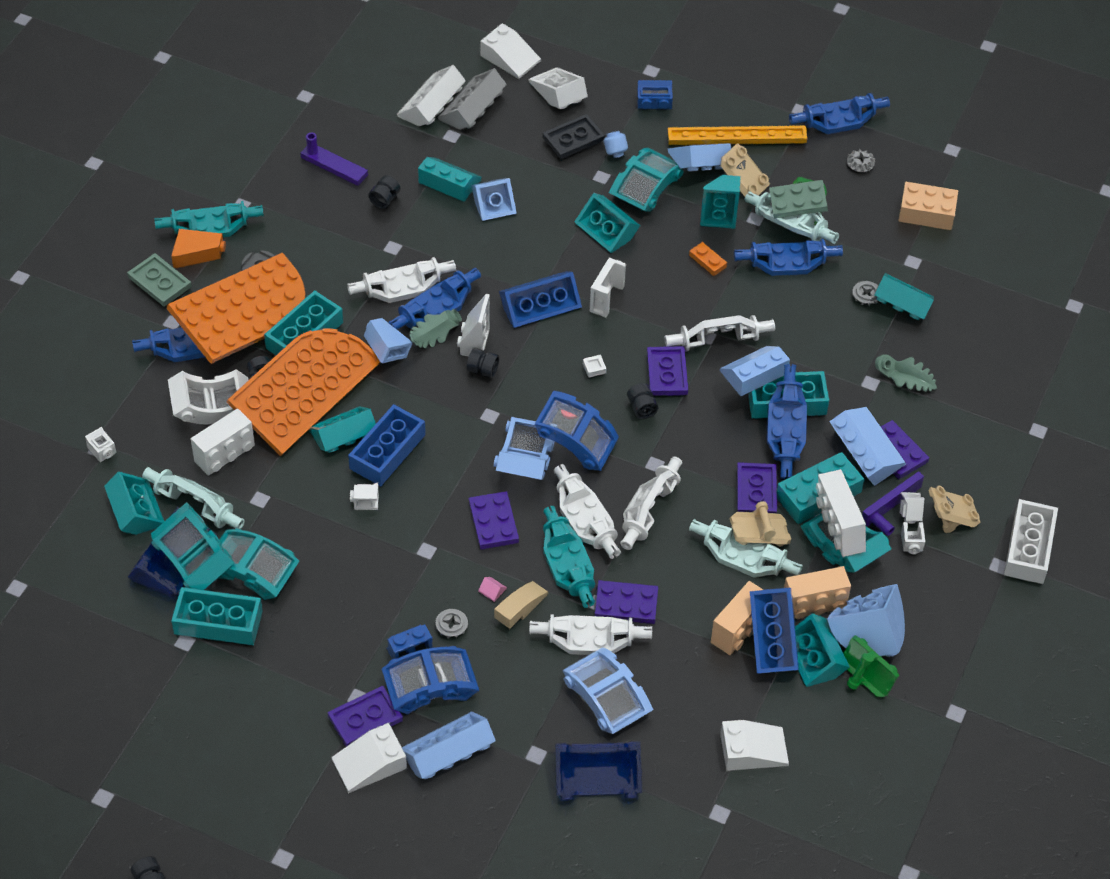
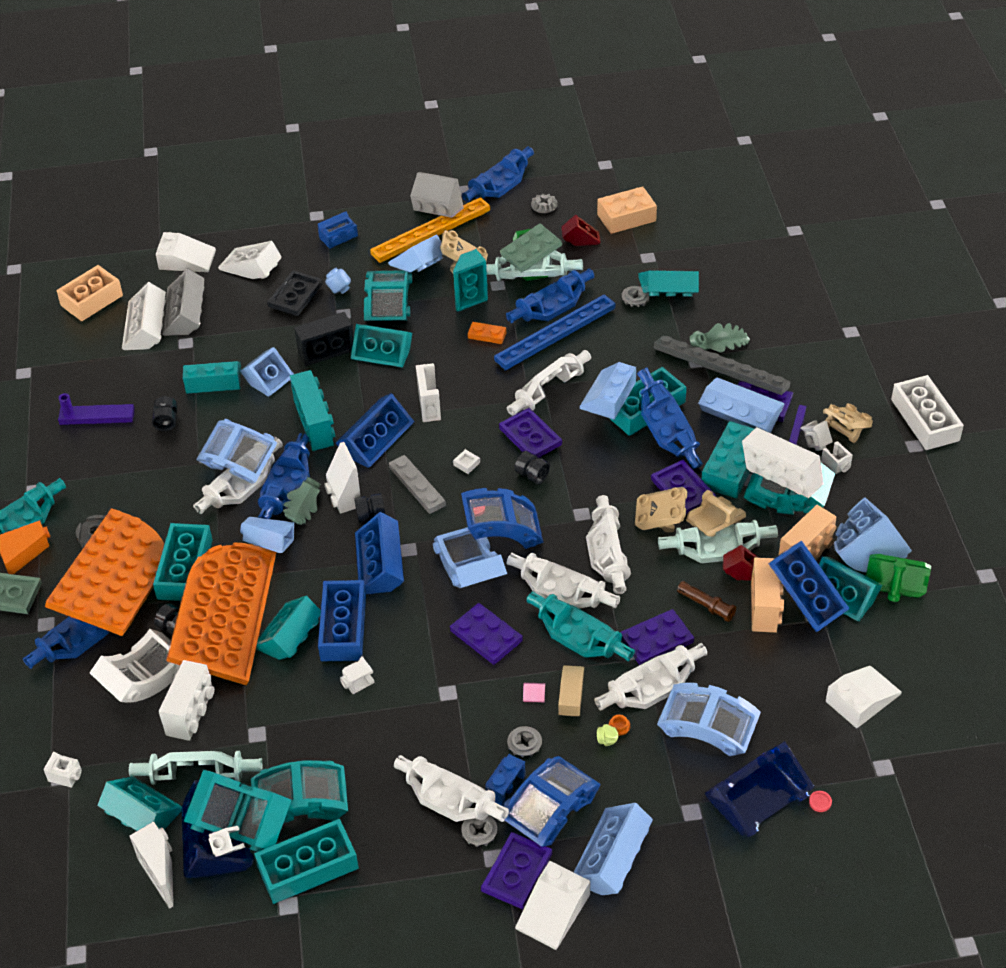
camera: 30 degrees left, 5 degrees down
none -> light nougat brick [57,265,123,321]
none -> white slope [130,822,173,909]
none -> window [196,419,277,484]
none -> white window [209,826,245,857]
none -> teal brick [290,370,336,451]
none -> black brick [294,312,354,367]
none -> blue slope [355,512,404,594]
none -> light grey plate [389,455,446,514]
none -> white plate [394,755,509,822]
none -> light grey slope [410,172,464,218]
none -> light grey gear [461,815,497,847]
none -> blue plate [494,294,616,371]
none -> dark red slope [562,215,600,246]
none -> yellowish green plate [597,724,619,746]
none -> orange plate [609,715,630,736]
none -> tan shield [635,487,687,532]
none -> dark grey plate [654,335,791,395]
none -> reddish brown pin [677,581,737,622]
none -> dark red slope [723,545,759,580]
none -> coral piece [809,791,832,812]

